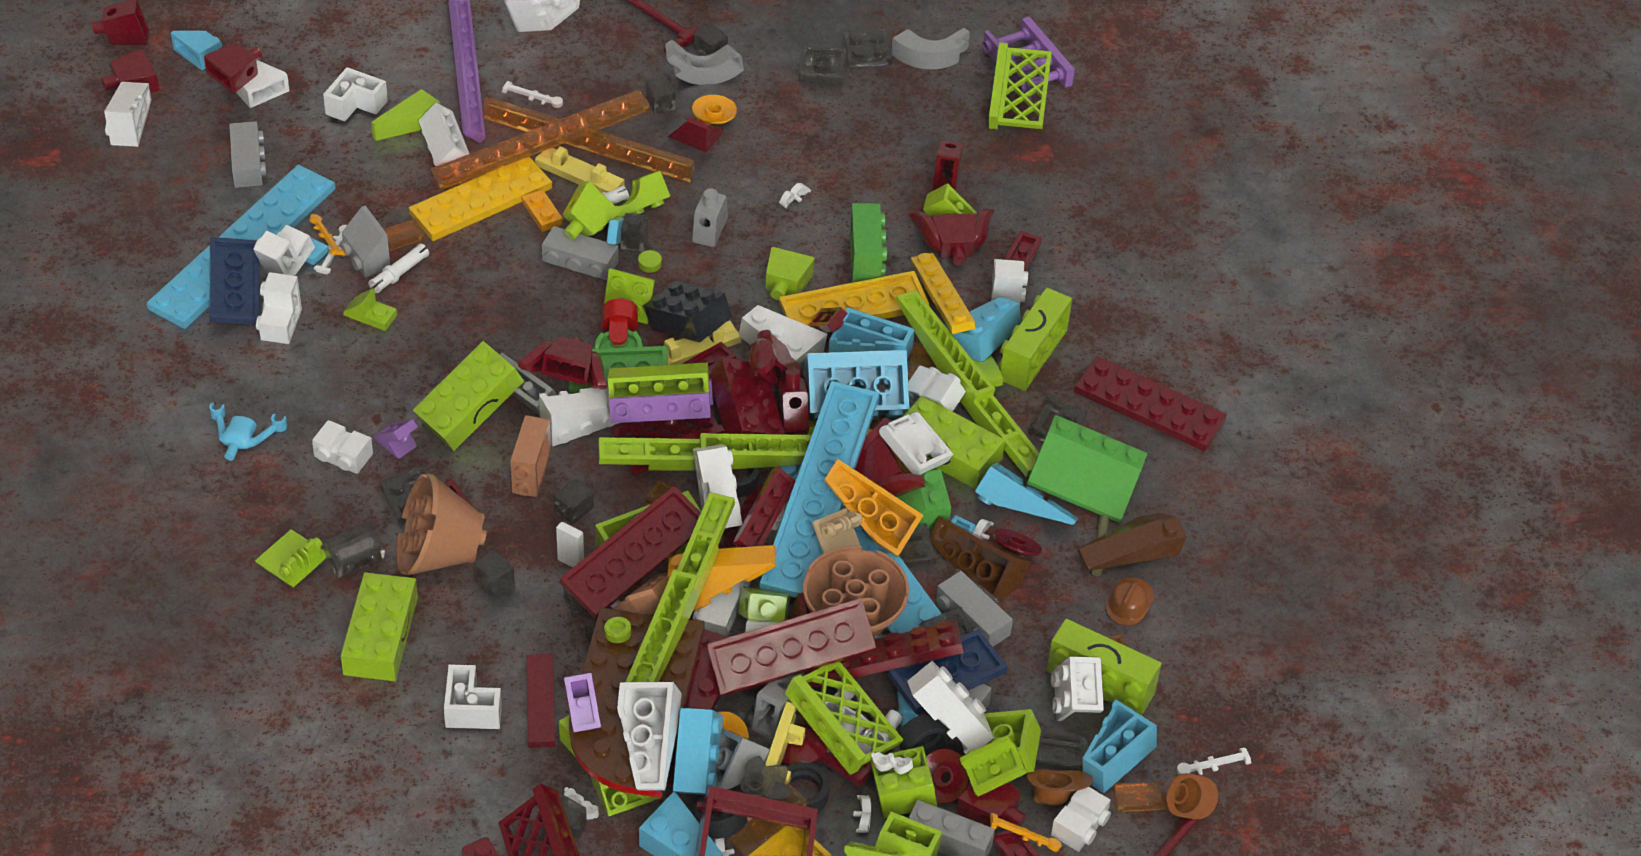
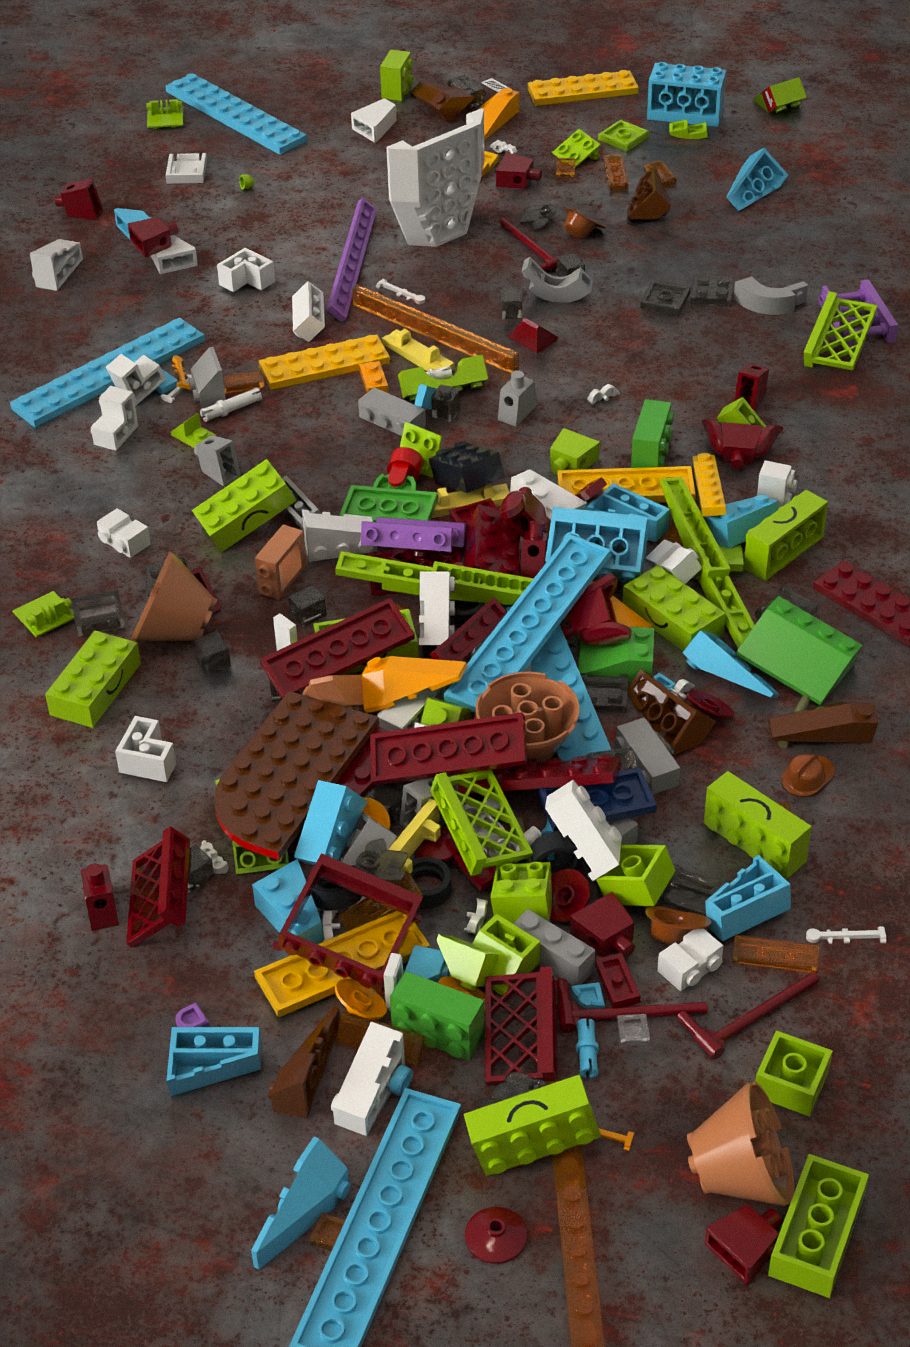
camera: 20 degrees right, 5 degrees down
dark red torso [101,49,160,93] -> none
dark blue plate [209,237,259,325] -> none
medium azure piece [209,402,287,461] -> none
light grey brick [229,121,267,188] -> none
lime slope [371,89,440,141] -> none
medium lavender slope [373,419,418,458] -> none
clear orange plate [431,89,649,191] -> none
dark red torso [518,337,607,390] -> none
dark red tile [526,654,555,748] -> none
lime torso [563,181,621,240] -> none
slope [564,673,601,733] -> none
lime tile [604,617,631,643] -> none
lime brick [608,363,710,398] -> none
lime slope [617,492,735,702] -> none
white wedge [617,682,682,790] -> none
lime tile [638,250,662,273] -> none
light orange dish [692,95,737,124] -> none
tan hinge [812,508,862,554] -> none
light orange wedge [824,459,923,557] -> none
white piece [871,752,913,774] -> none
white container [879,412,953,475] -> none
lime bracket [960,735,1027,796] -> none
light orange piece [990,813,1062,852] -> none
dark red plate [1004,230,1042,271] -> none
white bracket [1051,657,1104,721] -> none
dark orange piece [1157,773,1218,819] -> none
none -> light grey torso [194,436,241,487]

